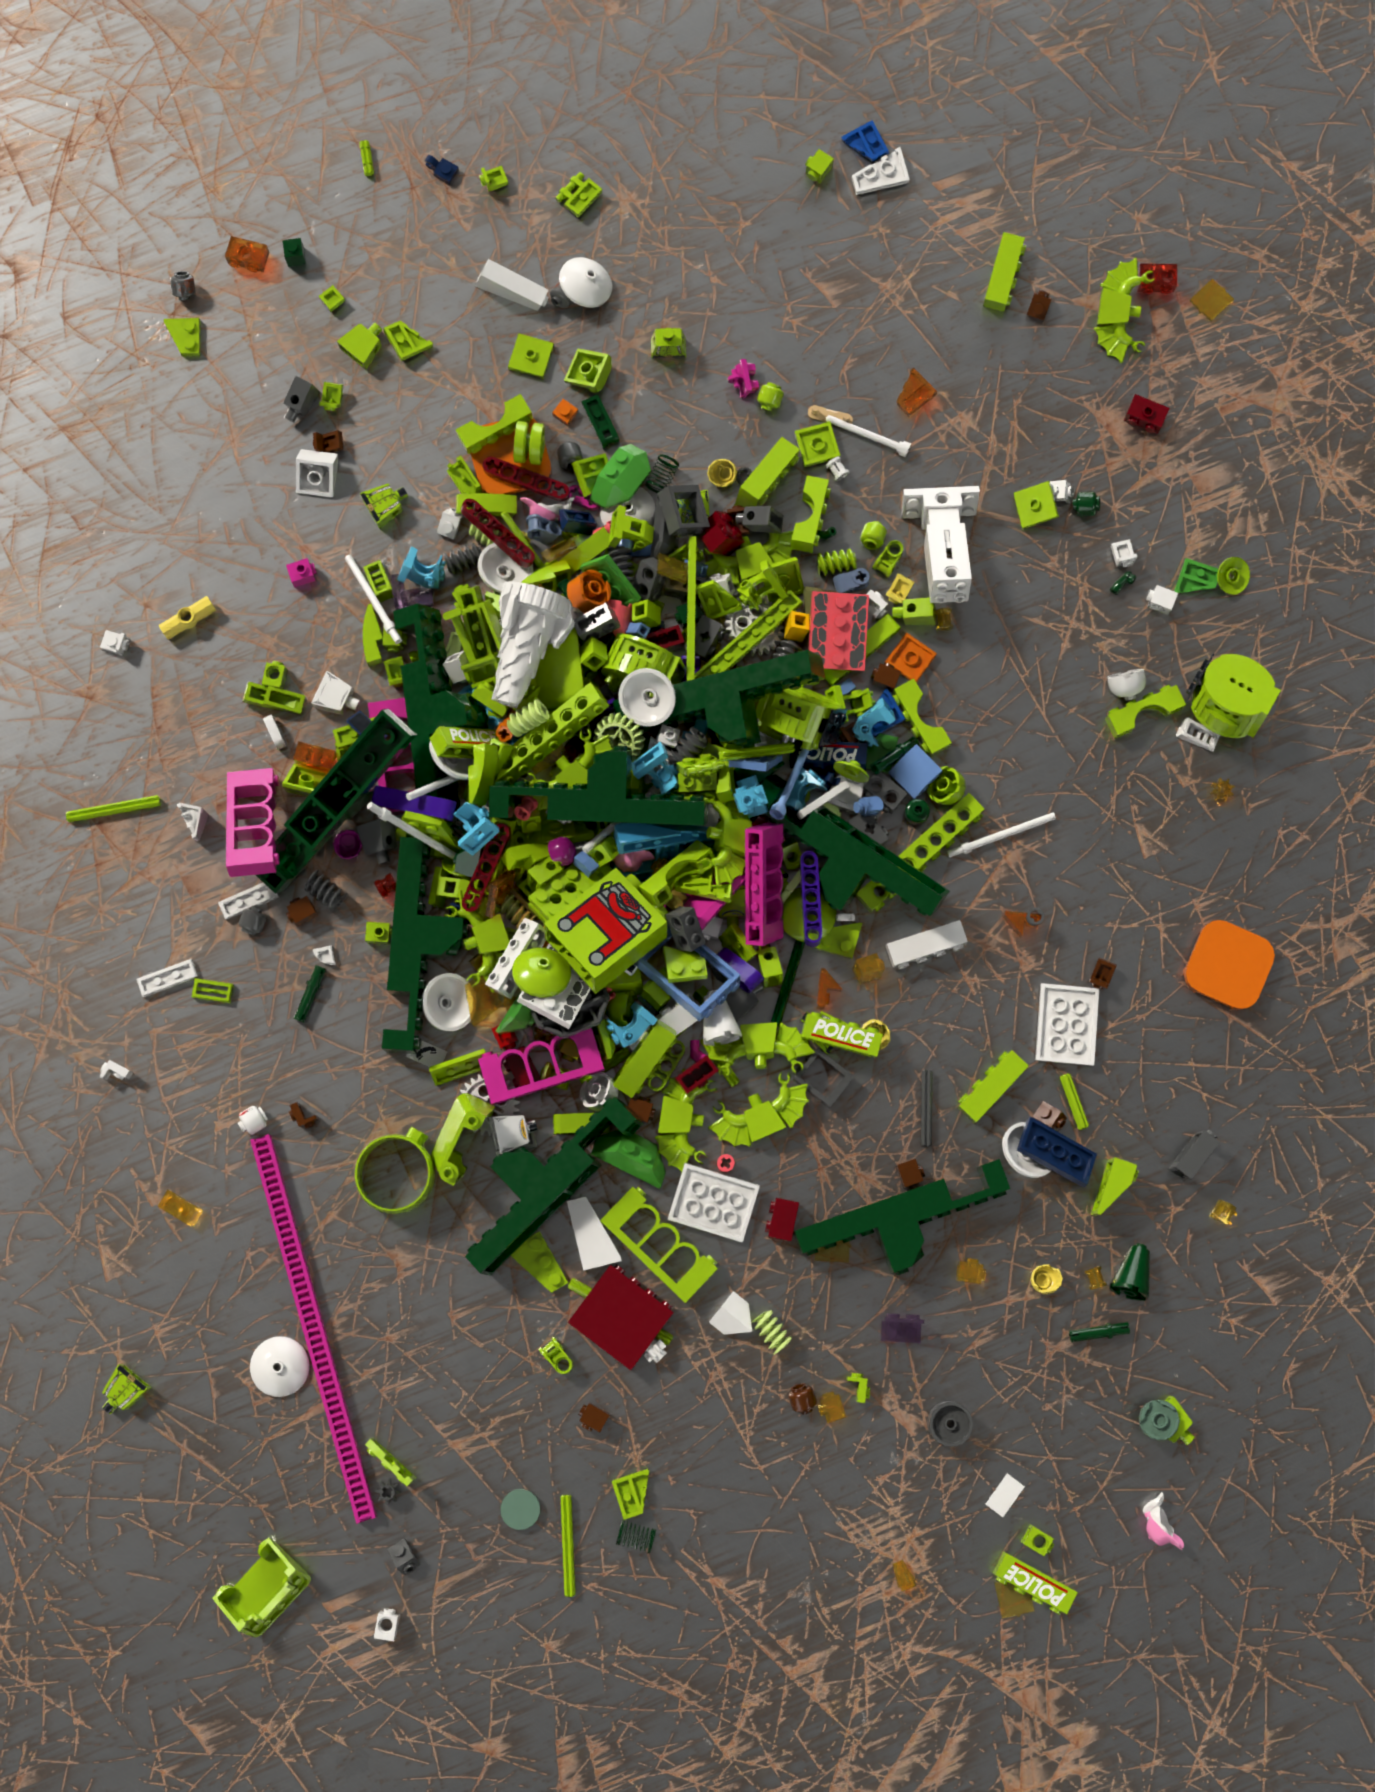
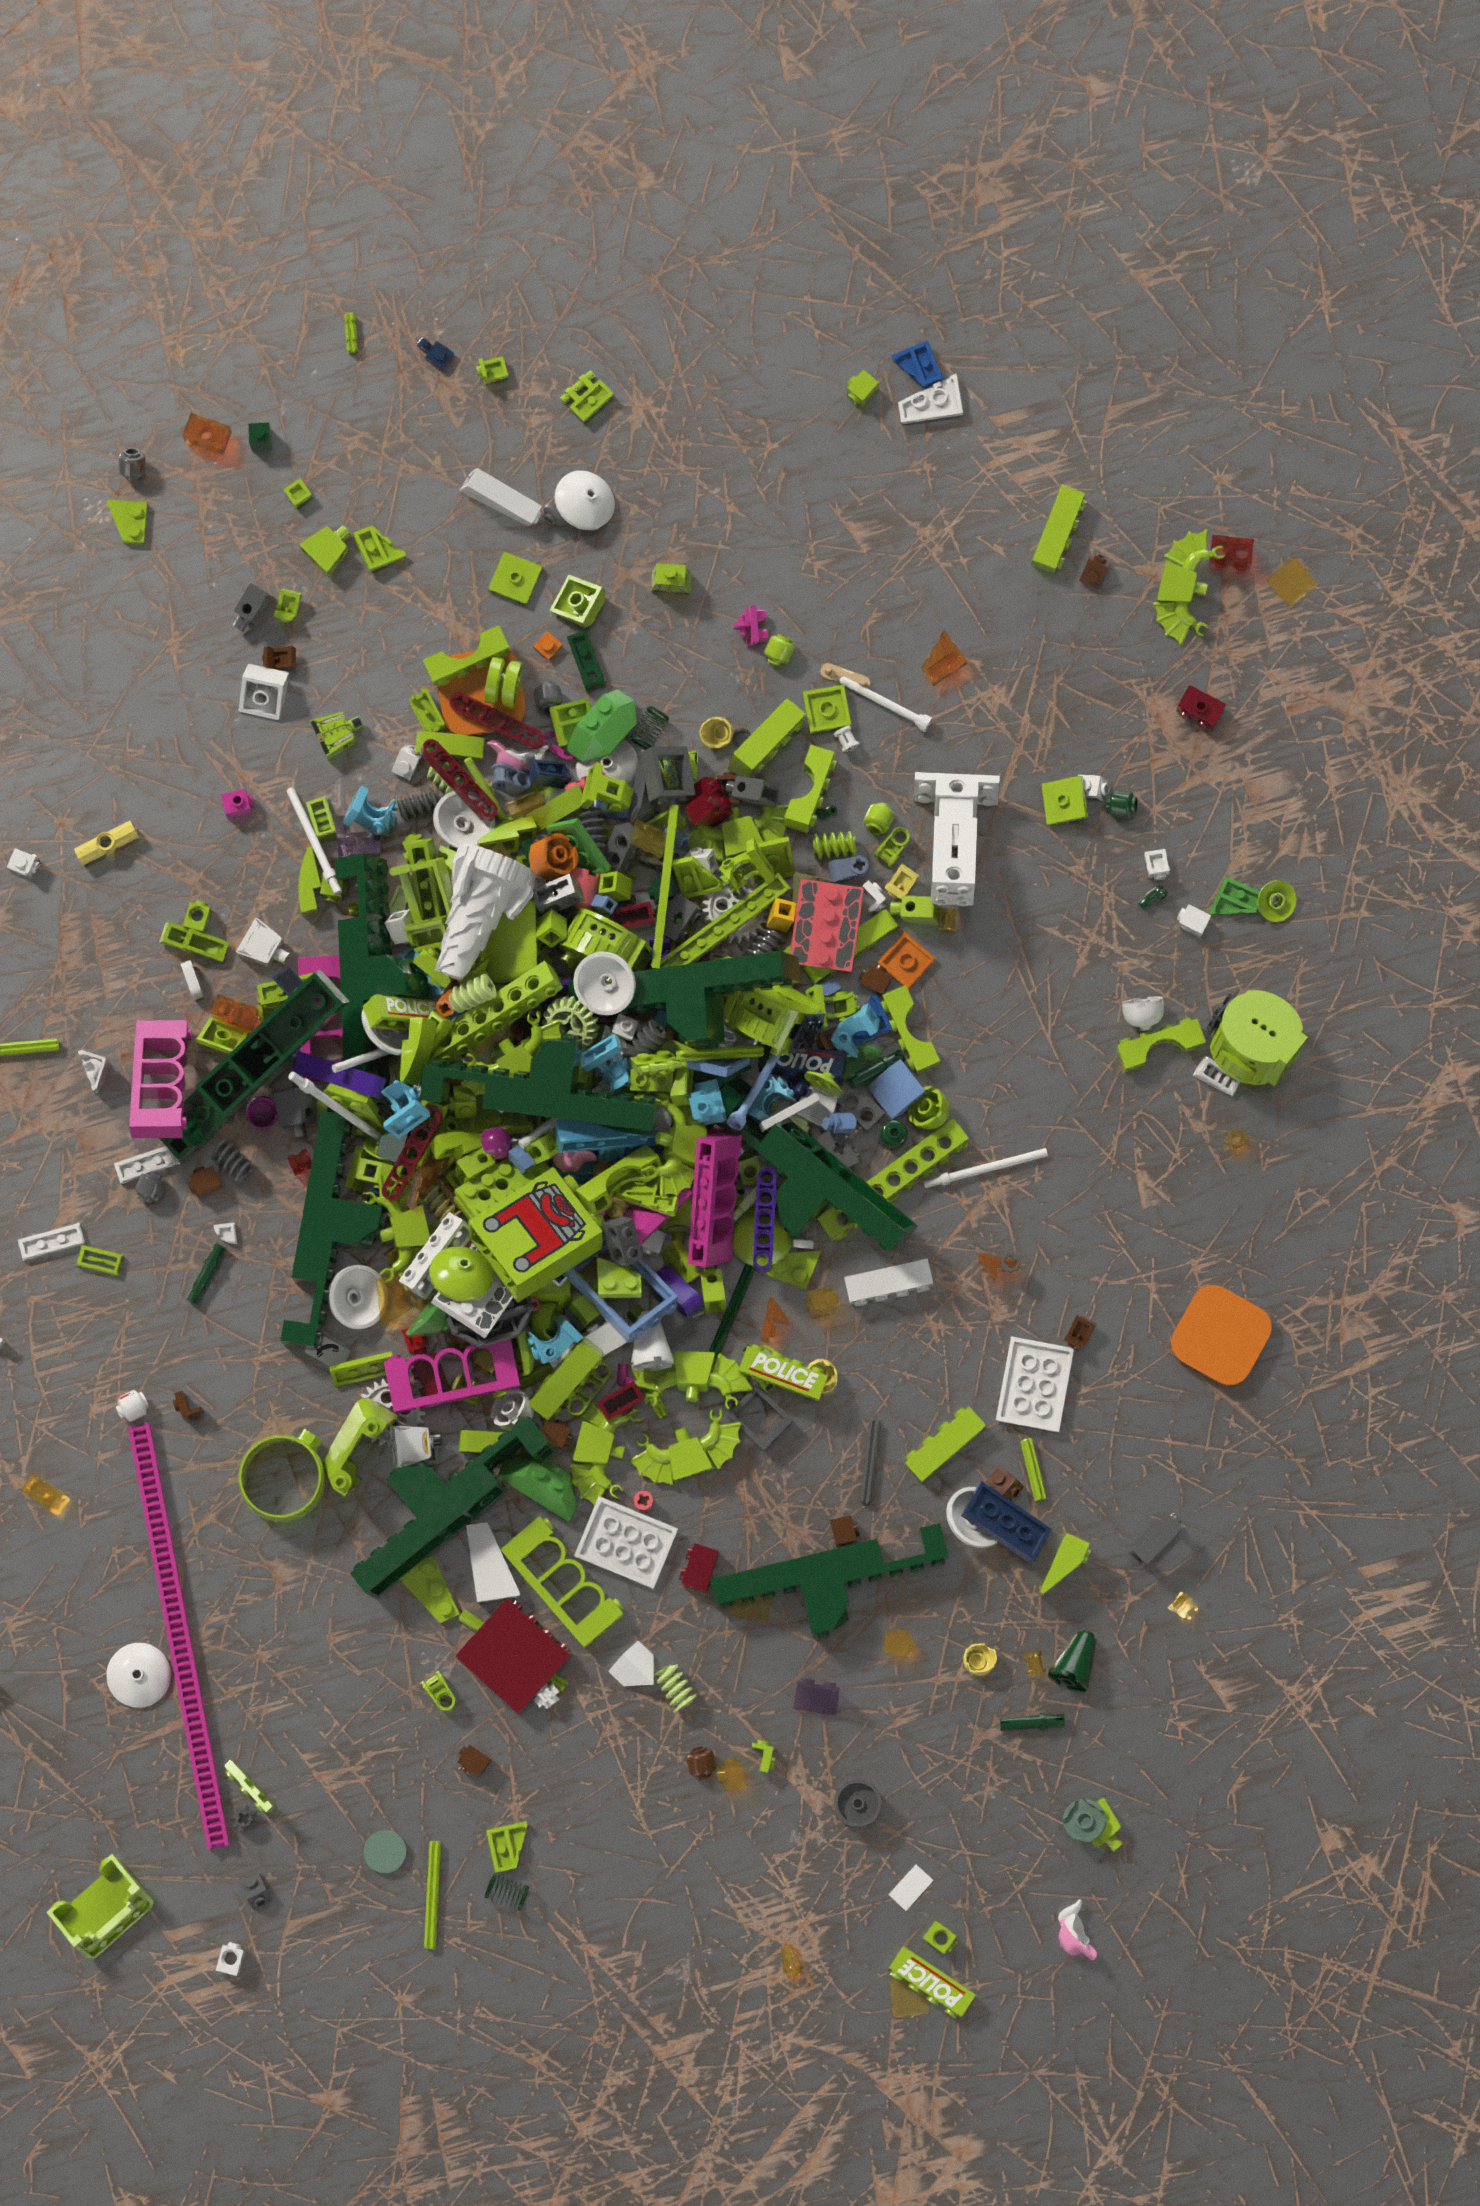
camera: 10 degrees right, 0 degrees up
lime brick [365,922,392,945] -> none
lime bracket [384,656,404,687] -> none
coral bush [514,795,538,821] -> none

